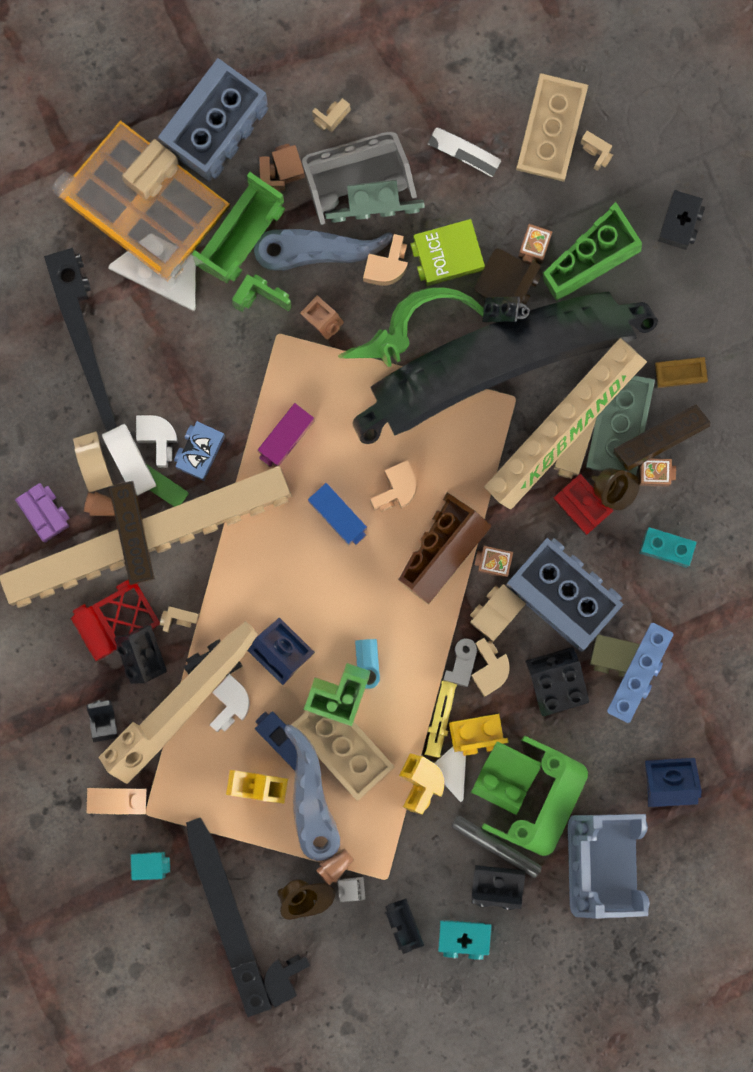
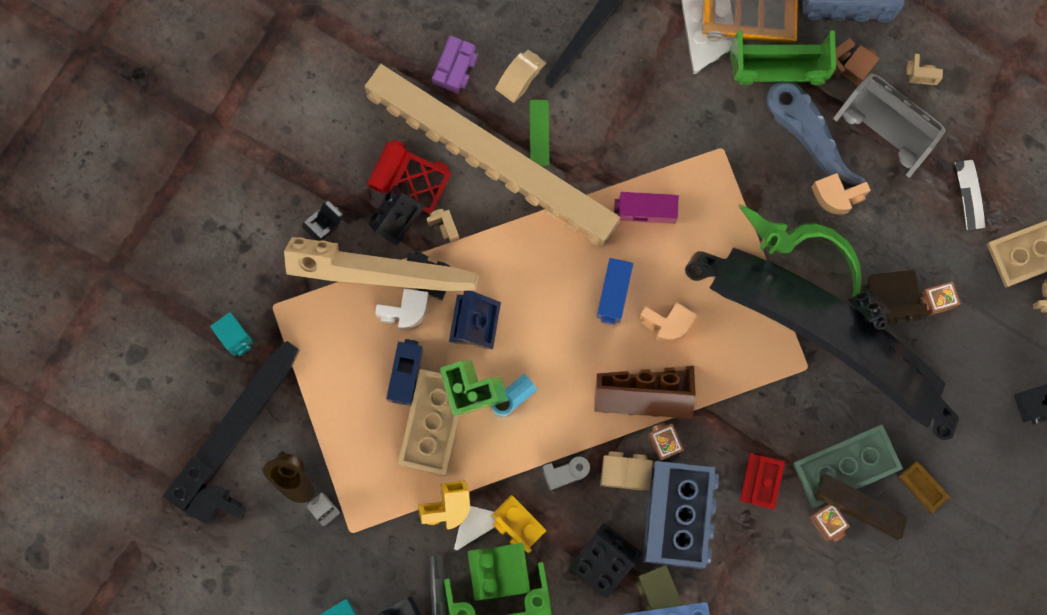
camera: 50 degrees right, 5 degrees down
nougat cone [84,491,115,516] -> none
light nougat brick [87,788,146,814] -> none
white beam [102,423,156,495] -> none
dark brown tile [108,481,155,585] -> none
white brick [136,415,178,468] -> none
medium blue brick [174,421,225,481] -> none
yellow brick [226,770,288,804] -> none
bright green bracket [232,274,291,312] -> none
sand blue animal [285,725,340,861] -> none
nougat bracket [300,296,344,339] -> none
nougat cone [316,849,354,886] -> none
sand green bracket [325,180,425,222] -> none
black hinge [384,898,424,954] -> none
lime brick [410,219,485,286] -> none
light yellow pin [425,681,457,758] -> none
tan brick [471,638,510,697] -> none
tan brick [484,338,647,509] -> none
bright green wedge [543,202,642,301] -> none
tan brick [554,417,597,479] -> none
dark brown piece [591,468,640,510] -> none
teal brick [639,527,697,568] -> none

